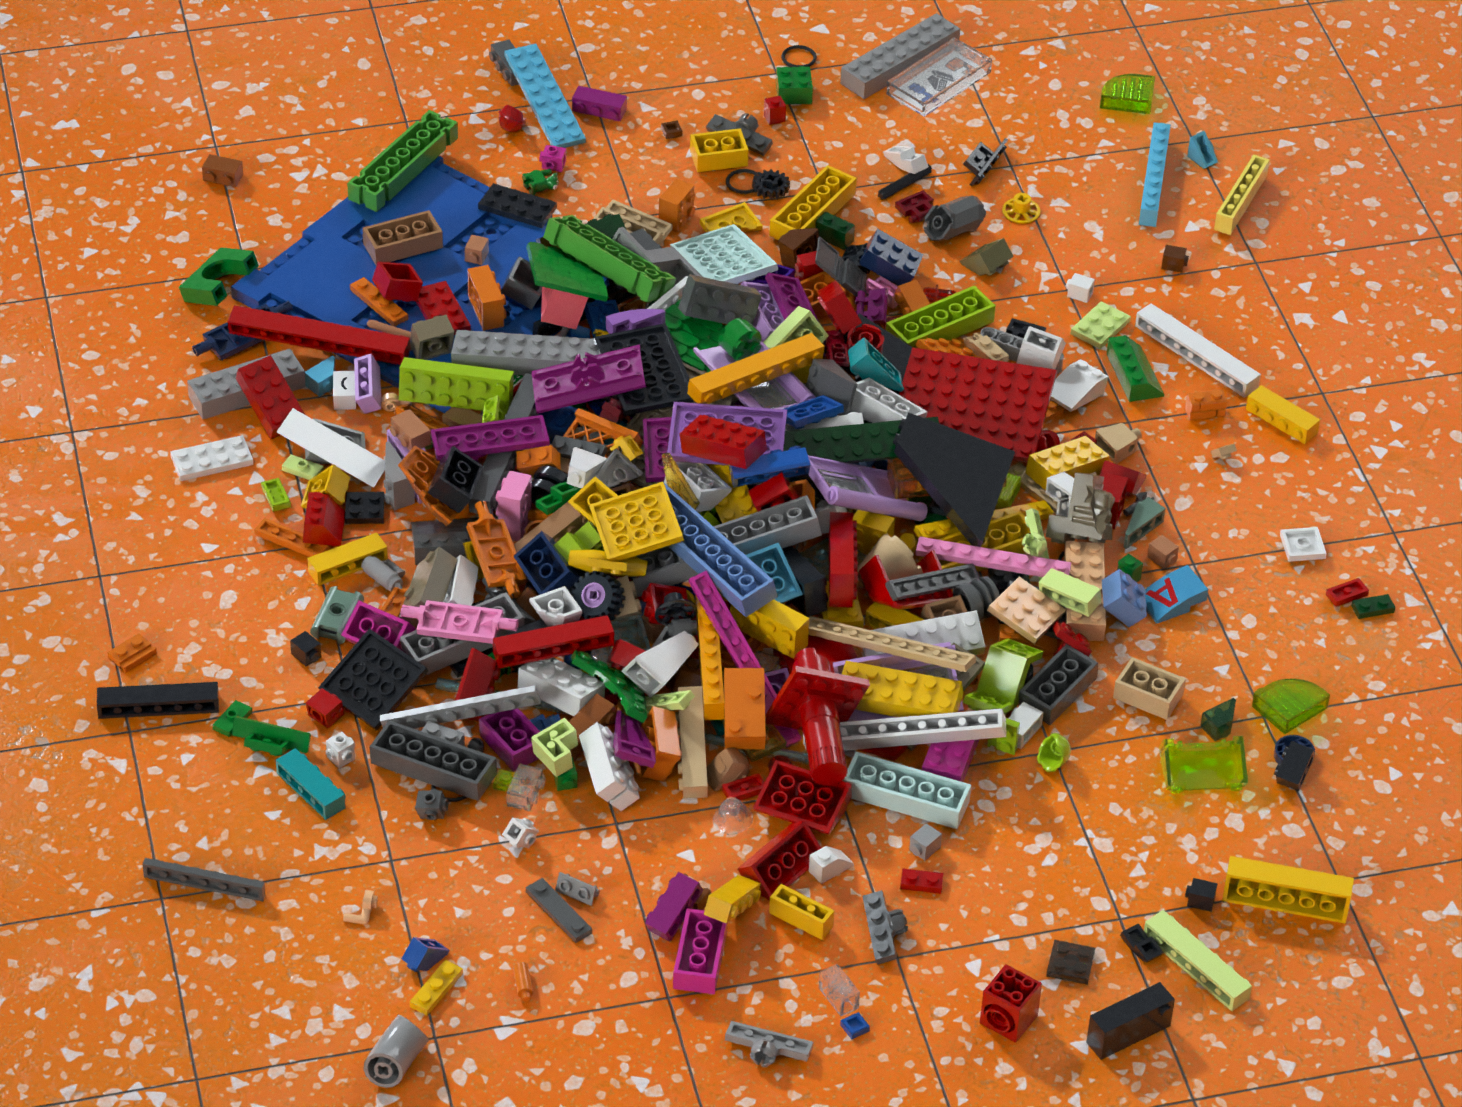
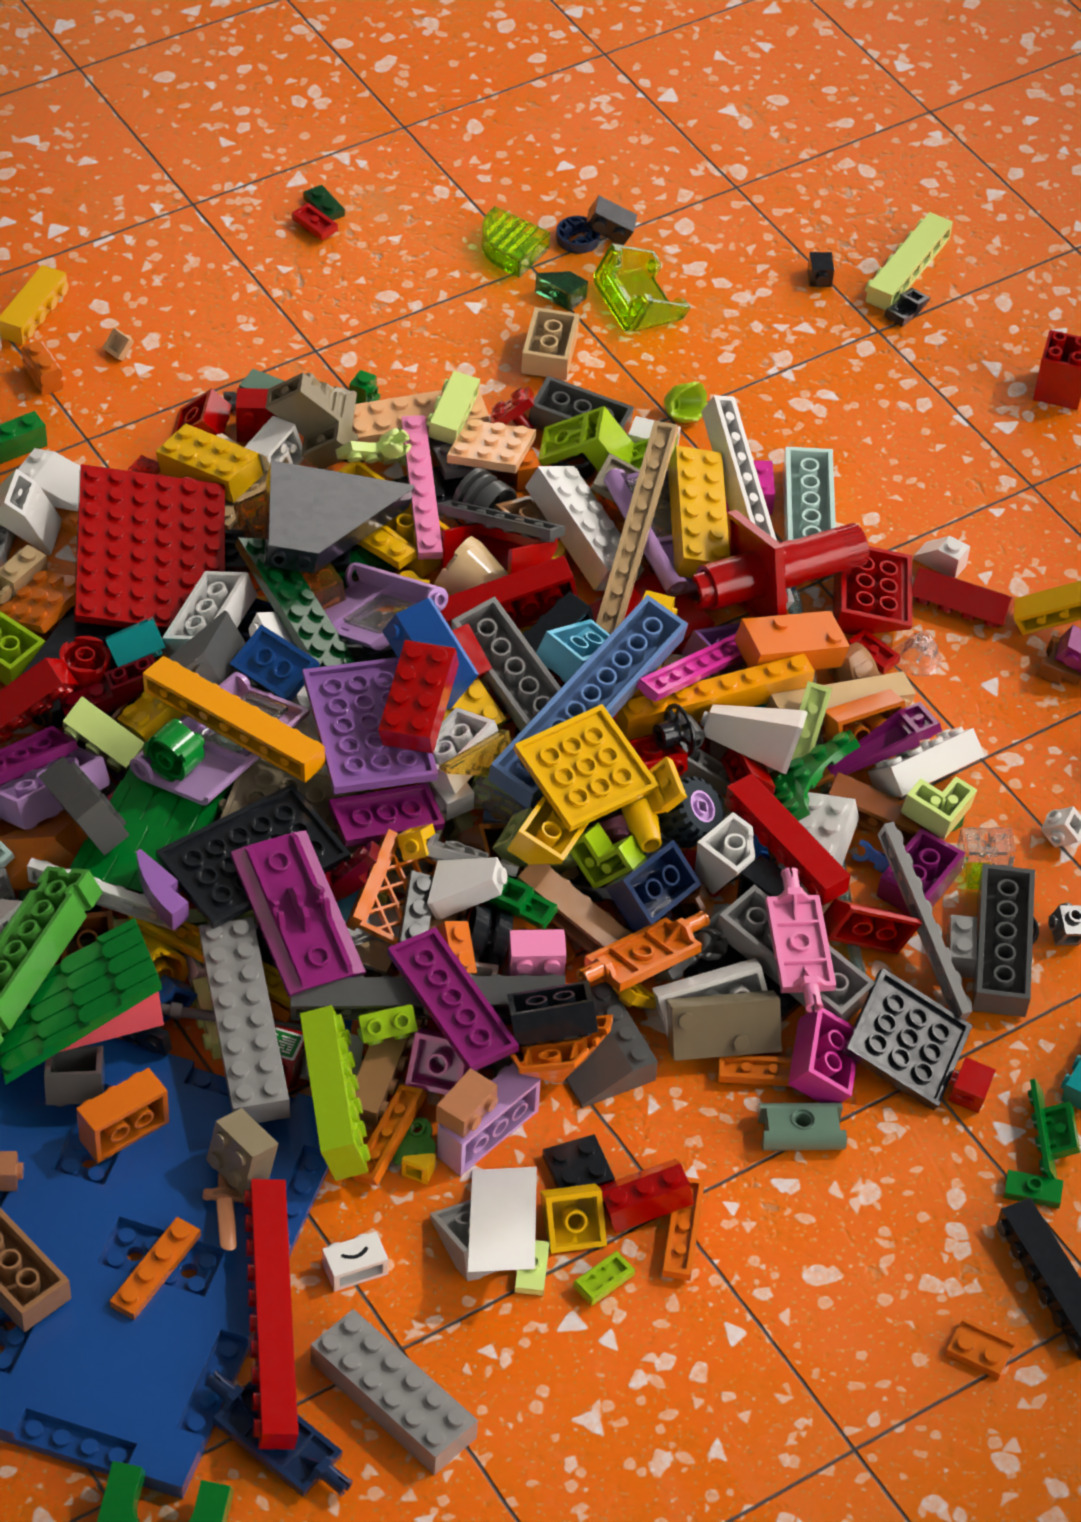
camera: 110 degrees left, 5 degrees up
white plate [170,435,254,481] -> none
red brick [236,355,305,440] -> none
black brick [290,631,321,666] -> none
medium azure slope [305,356,336,397] -> none
yellow brick [307,533,388,586] -> none
white brick [325,732,355,769] -> none
lavender brick [354,354,381,414] -> none
light grey piece [361,556,405,592] -> none
red piece [372,261,423,302] -> none
light nougat plate [381,393,412,411] -> none
light grey slope [383,441,415,511] -> none
red plate [416,281,471,335] -> none
dark grey hinge [468,738,484,753] -> none
yellow brick [769,884,834,940] -> none
dark grey plate [862,890,908,965] -> none
red plate [900,868,944,894] -> none
light grey brick [909,823,942,861] -> none
lime plate [987,718,1020,755] -> none
clear smoke plate [1046,940,1096,985] -> none
black brick [1086,982,1175,1060] -> none
tan torso [1095,423,1142,464] -> none
medium blue brick [1102,569,1147,627] -> none
dark azure slope [1145,565,1208,624] -> none
nougat brick [1147,535,1179,569] -> none
yellow brick [1222,856,1354,924] -> none
white plate [1280,527,1327,562] -> none

